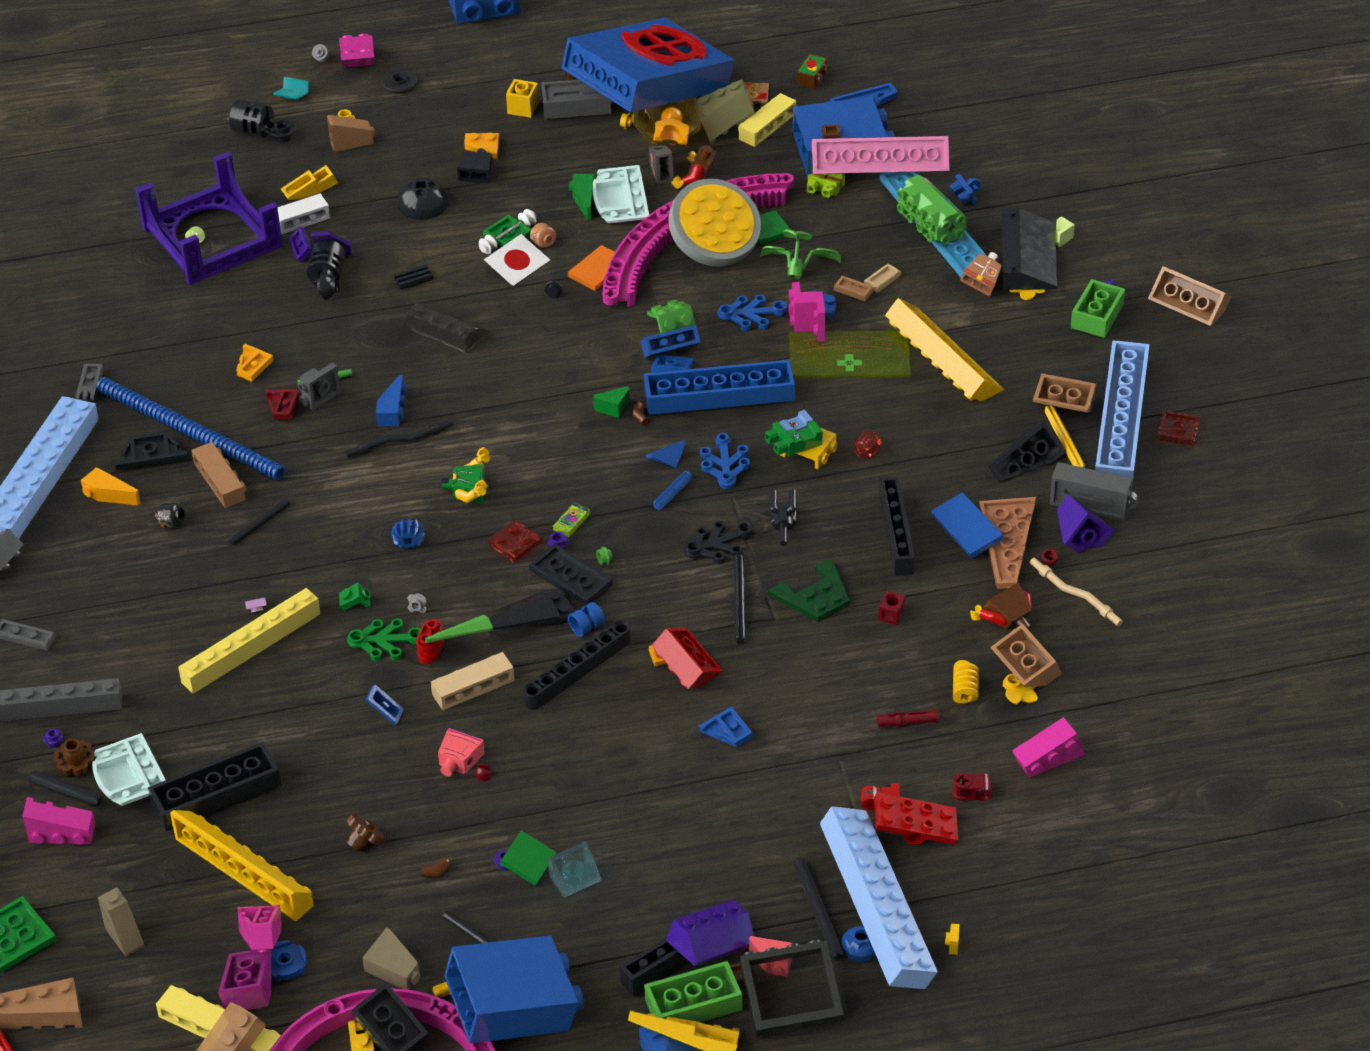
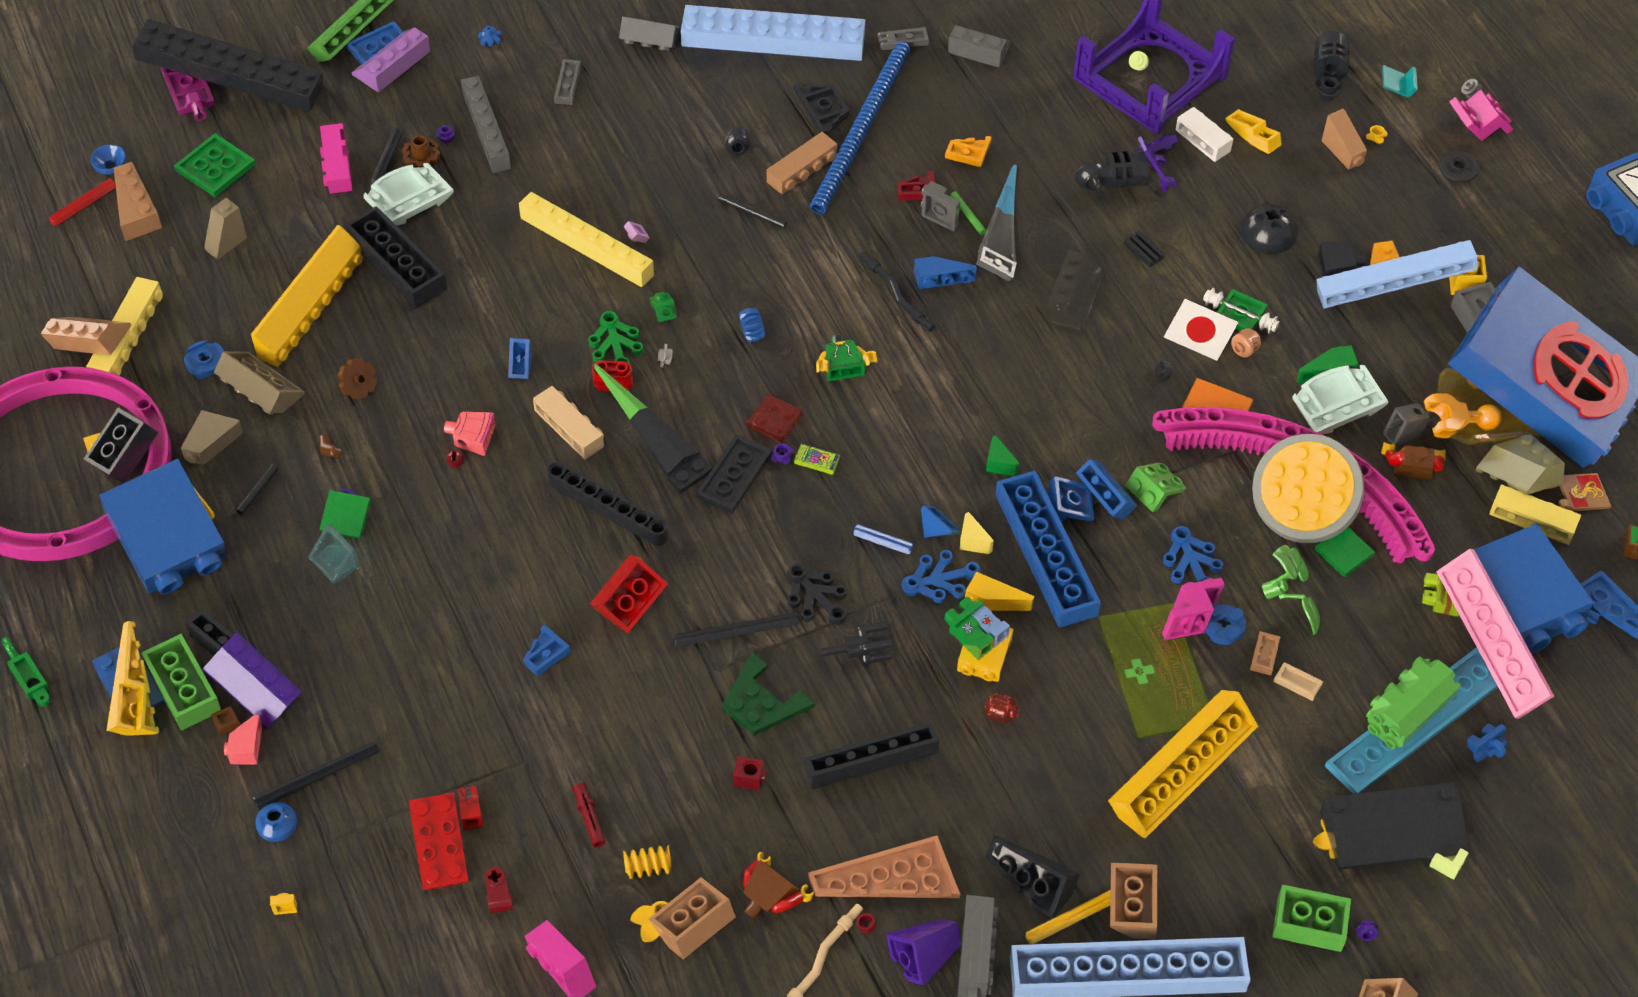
camera: 75 degrees right, 10 degrees up
light orange slope [81,467,140,505] -> none
magenta slope [218,949,271,1010] -> none
dark pink wedge [237,905,282,952] -> none
blue wheel [568,602,605,637] -> none
bright green plate [596,547,612,565] -> none
reddish brown arm [632,400,649,426] -> none
pearl dark grey window [740,940,843,1037] -> none
light blue brick [820,806,937,989] -> none
reddish brown tile [822,125,840,139] -> none
blue tile [931,492,1004,558] -> none
nougat torso [960,252,1001,297] -> none
none -> dark tan slope [214,351,305,415]
none -> dark grey slope [948,25,1011,67]
none -> light yellow slope [960,512,994,554]
none -> yellow slope [965,572,1034,611]
none -> dark grey plate [976,164,1017,281]
none -> light blue brick [1316,240,1477,308]

